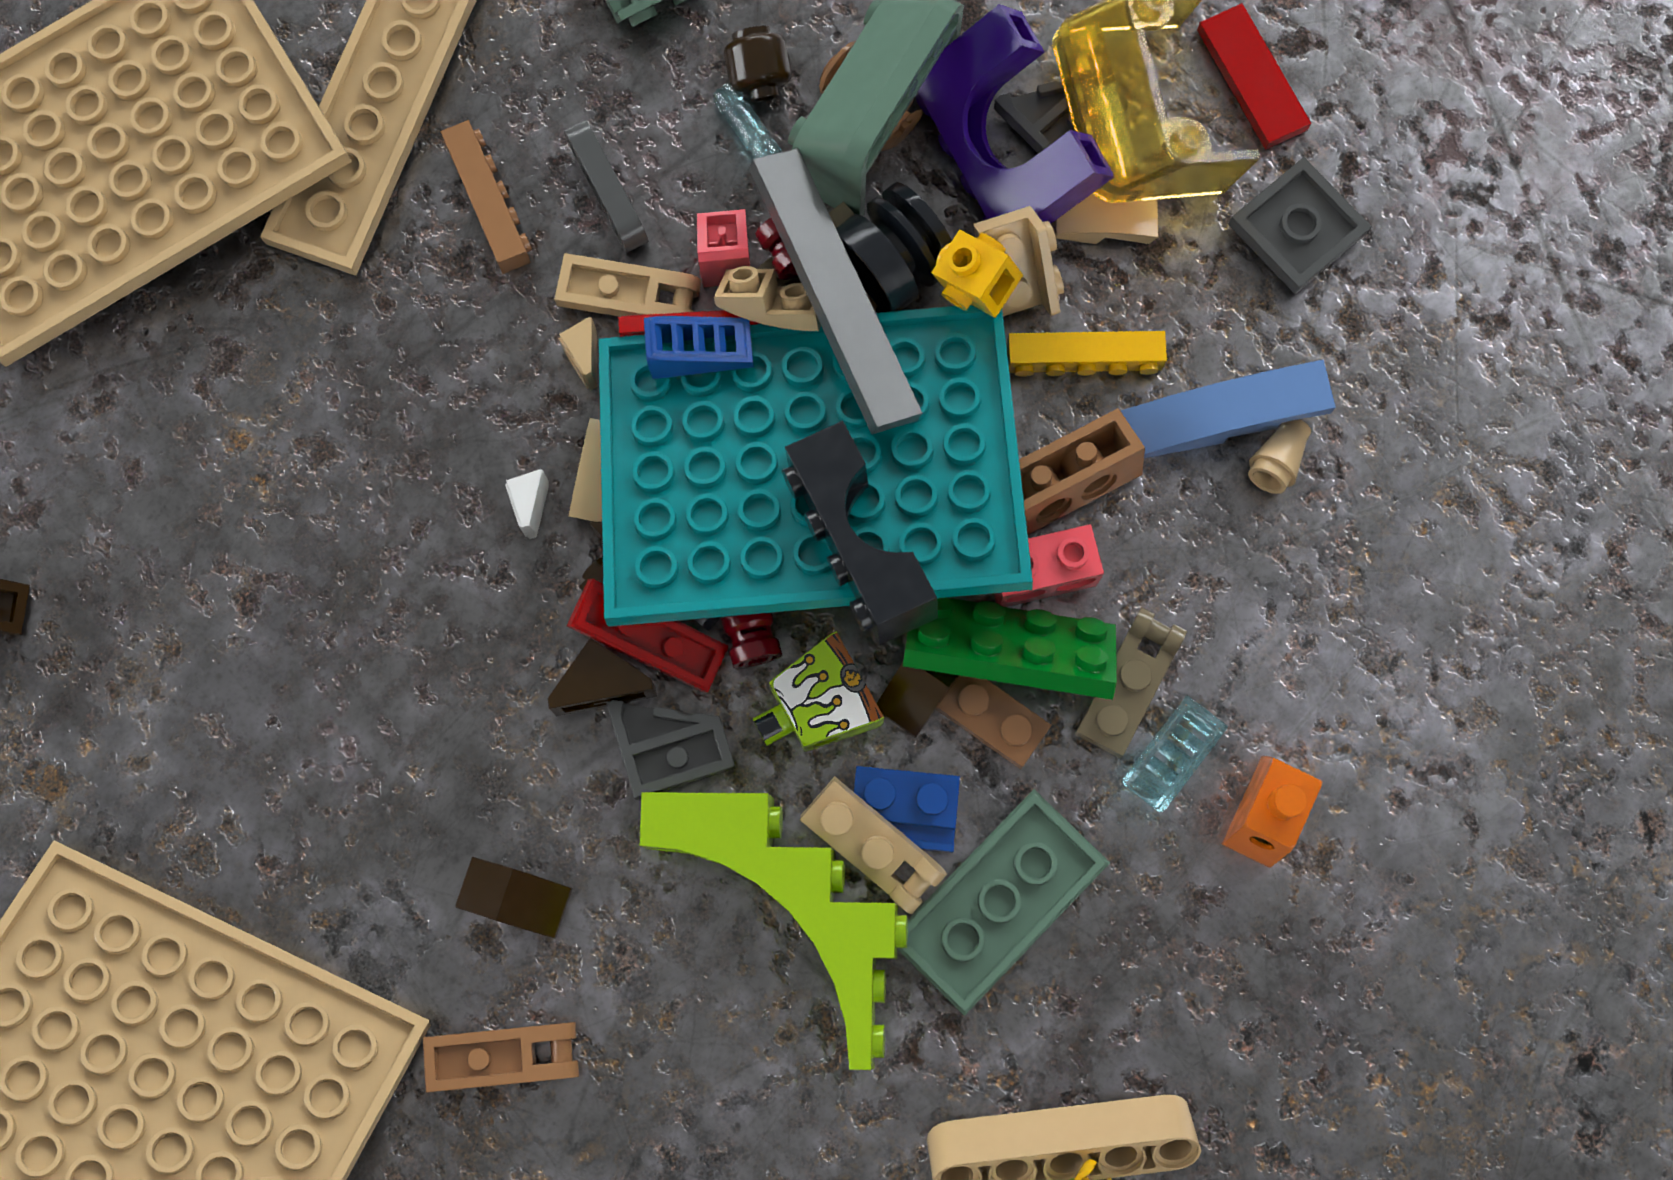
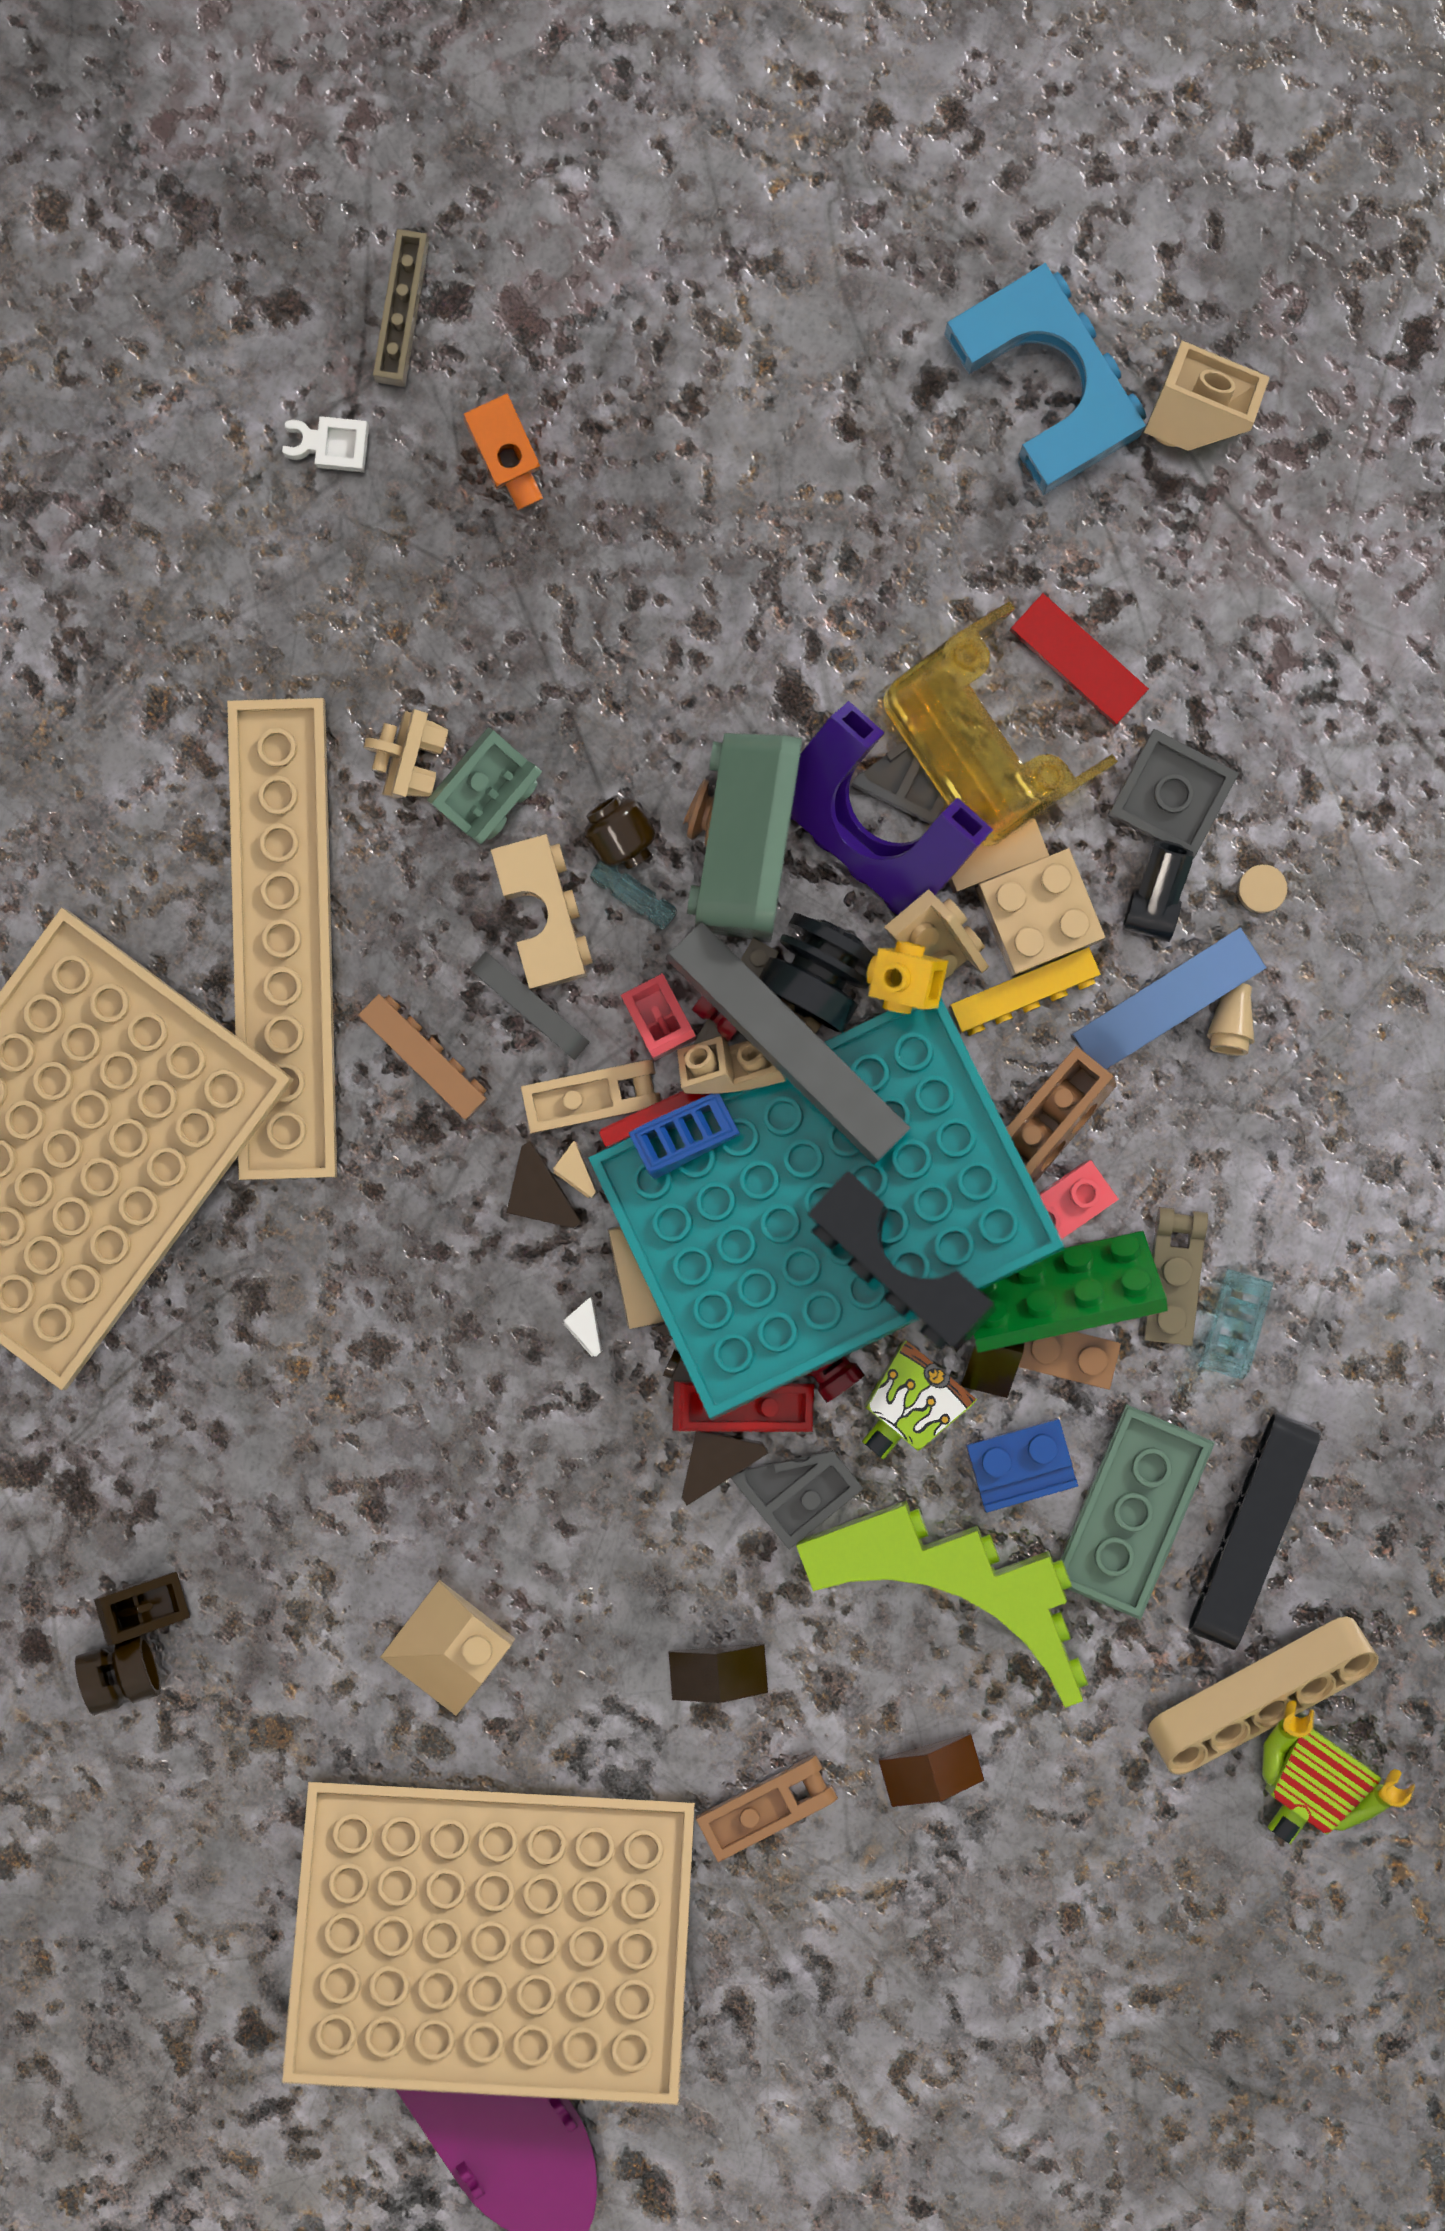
camera: 15 degrees left, 10 degrees up
tan plate [800,776,947,914] -> none
orange torso [1222,755,1323,868] -> none
none -> tan slope [380,1580,515,1716]
none -> tan arch [491,834,593,992]
none -> dark brown slope [506,1141,583,1228]
none -> reddish brown slope [878,1733,984,1807]
none -> tan brick [975,848,1106,978]
none -> black piece [1123,841,1194,942]
none -> black beam [1188,1412,1321,1650]
none -> tan tile [1237,865,1287,914]

